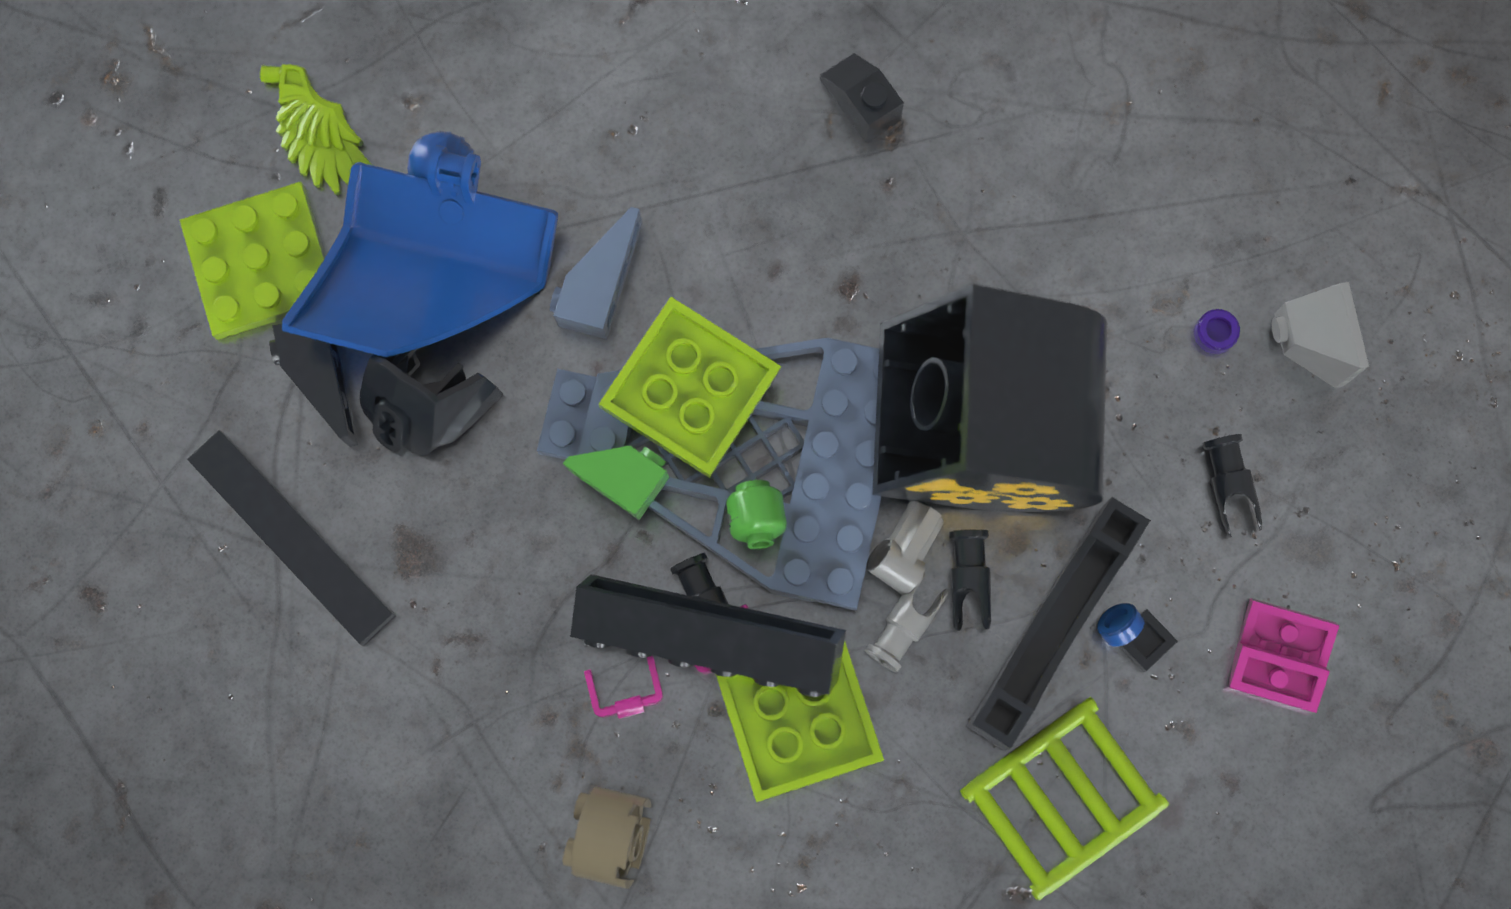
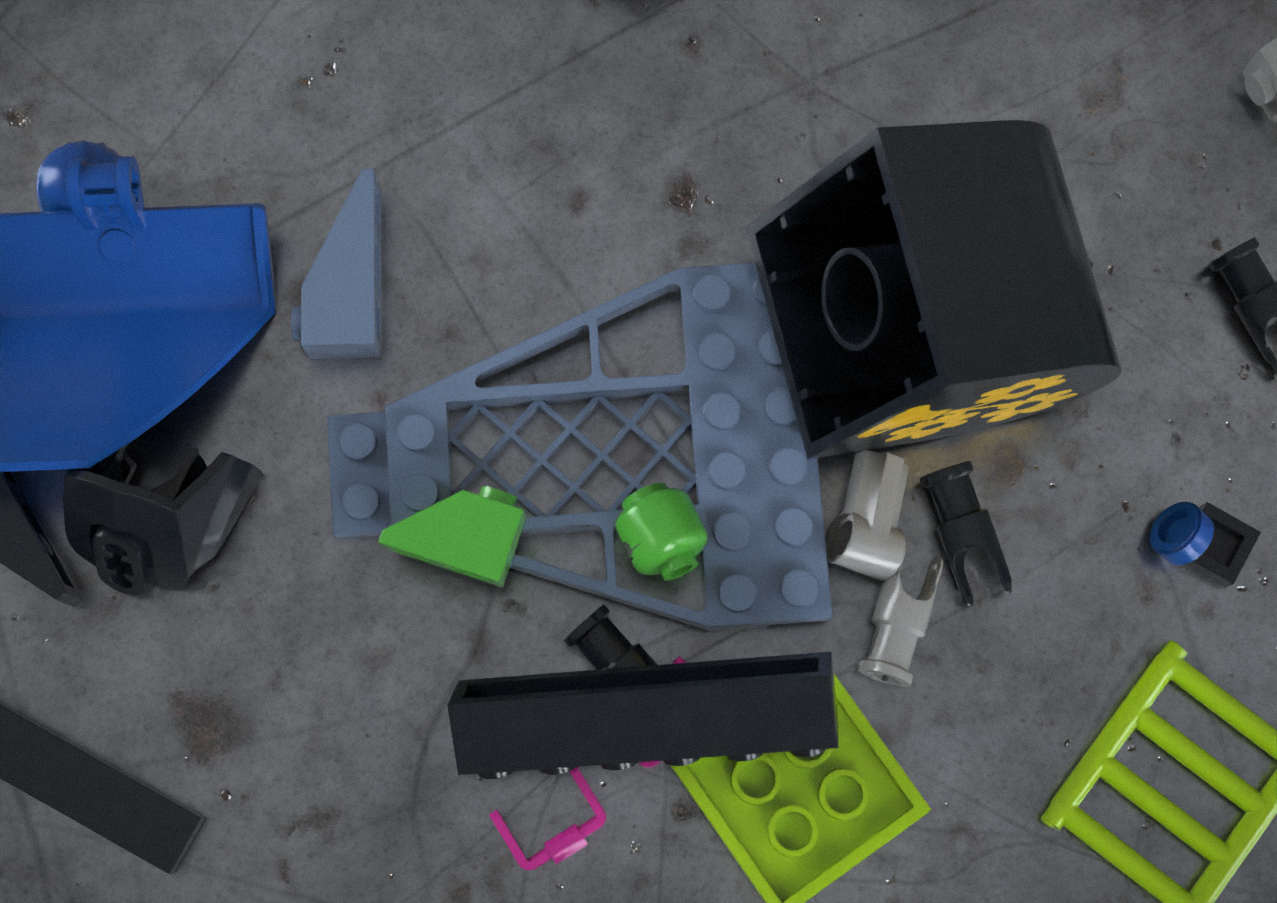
camera: 25 degrees left, 0 degrees up
lime plate [599,297,781,478] -> none
black arch [967,497,1151,751] -> none
dark purple tile [1194,309,1240,354] -> none

